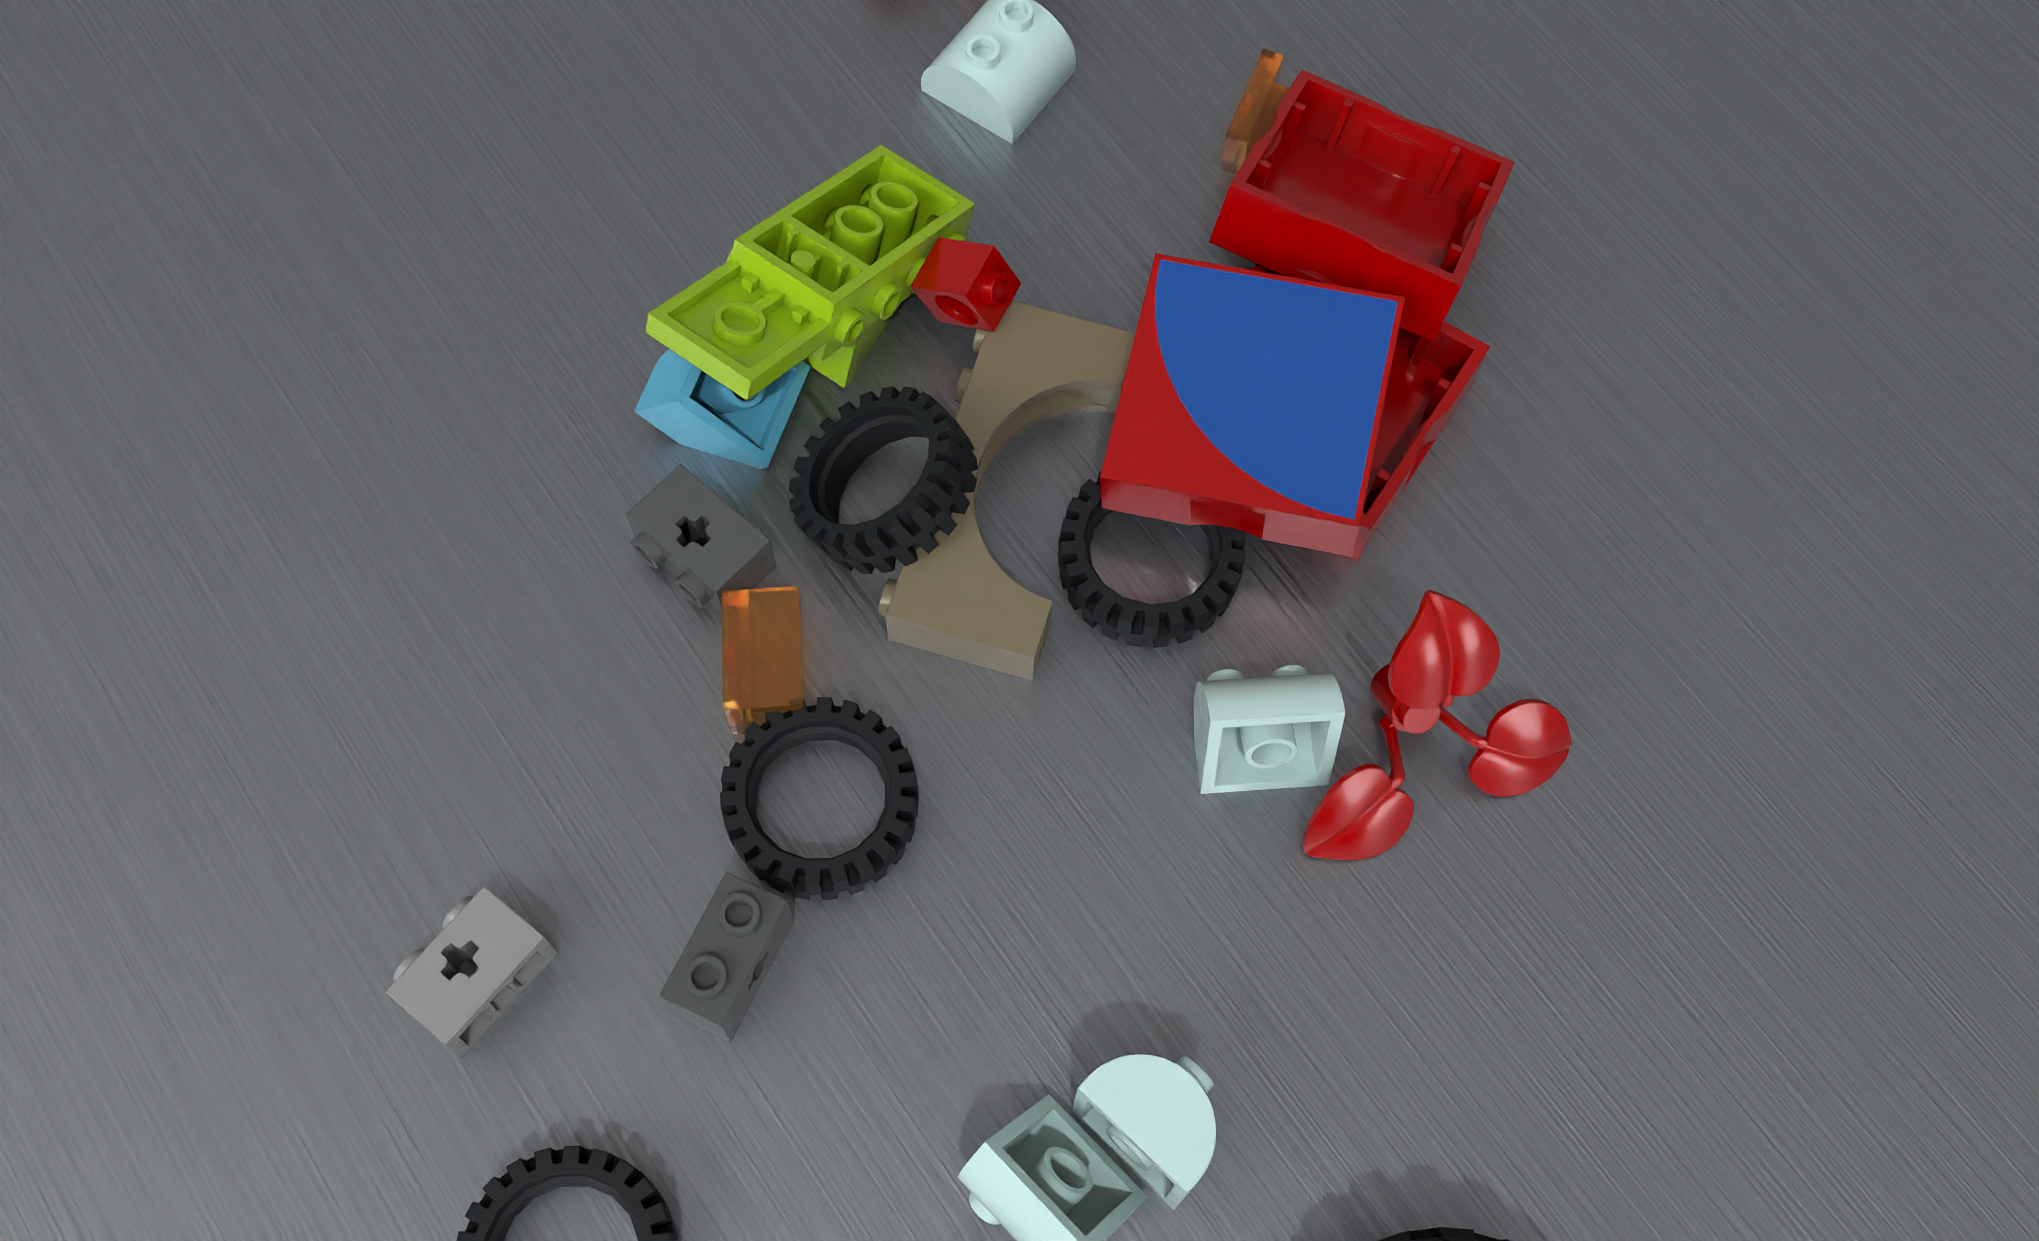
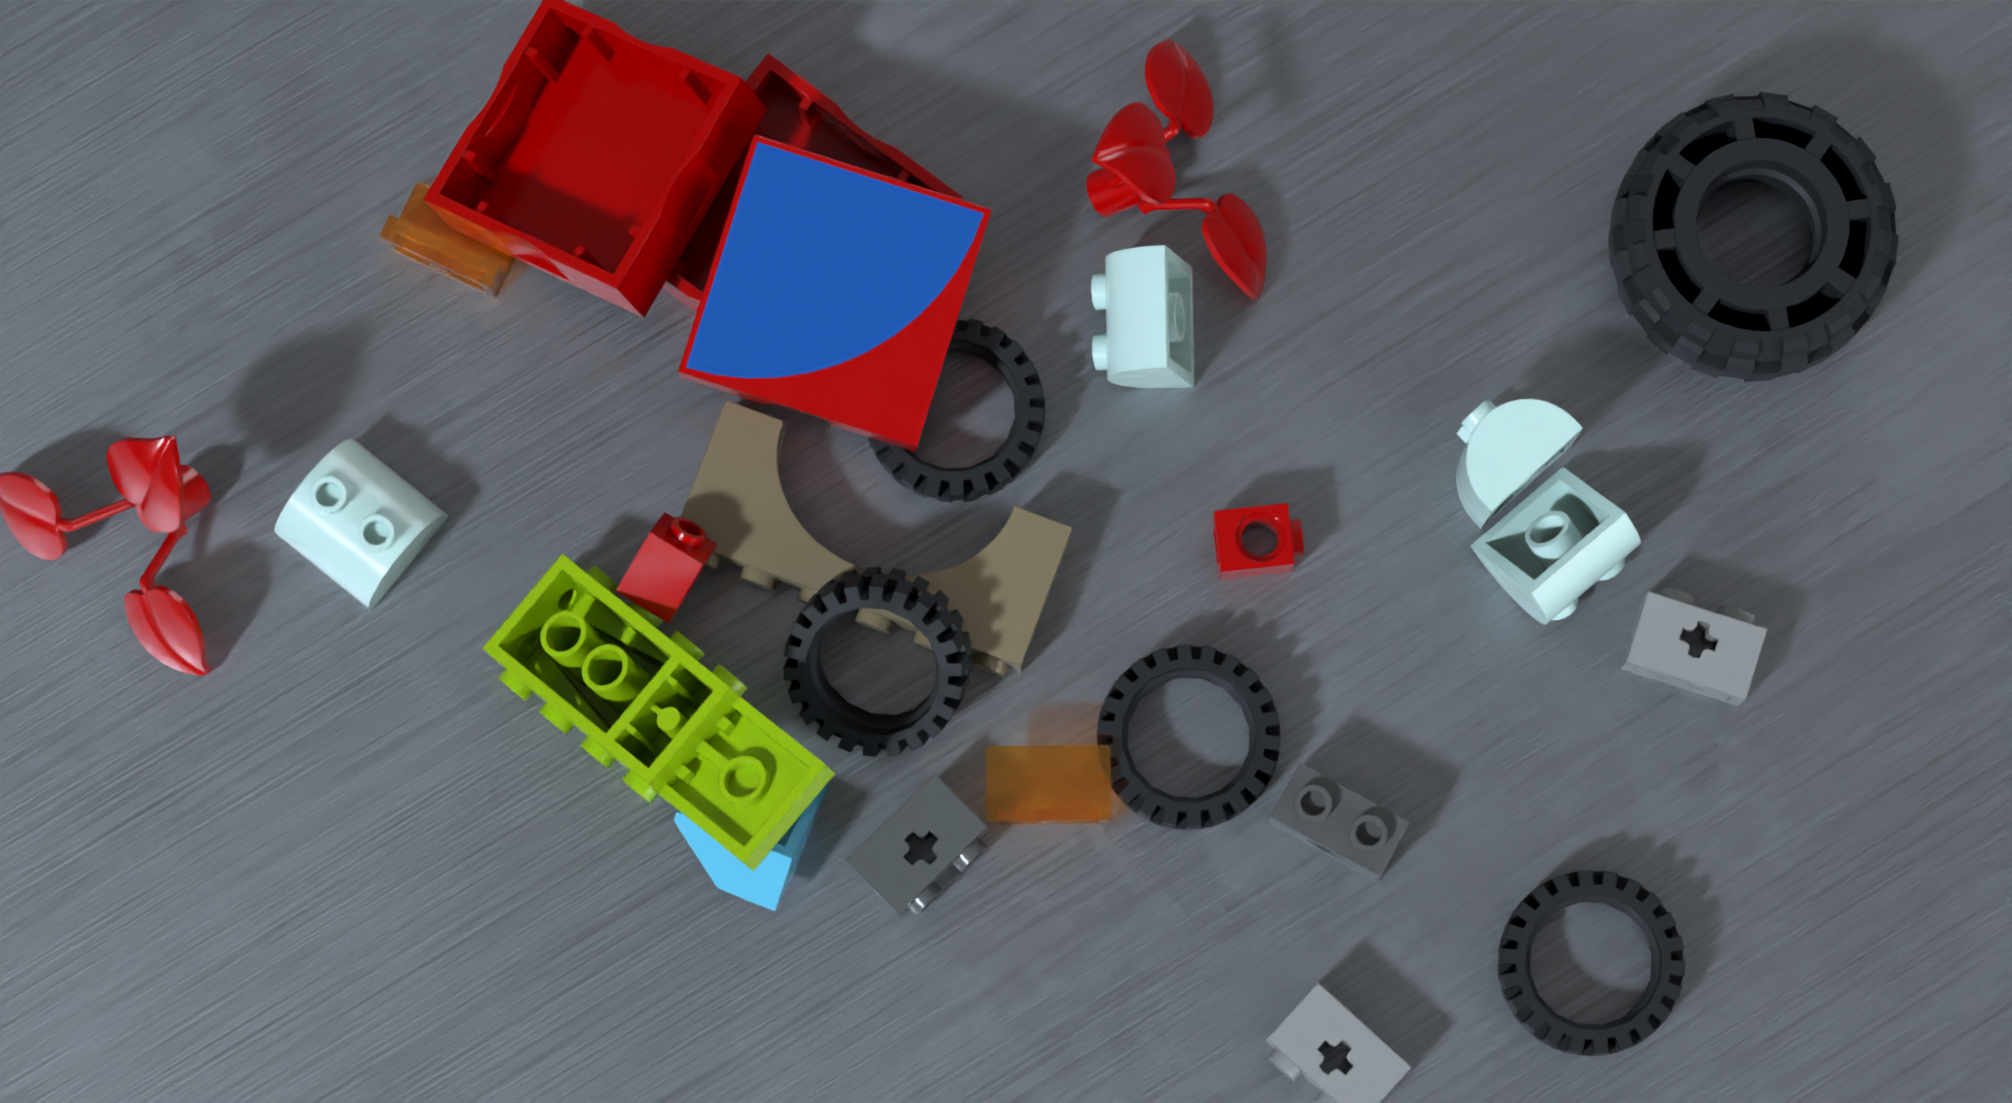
camera: 80 degrees left, 15 degrees up
none -> red brick [1212,503,1304,580]

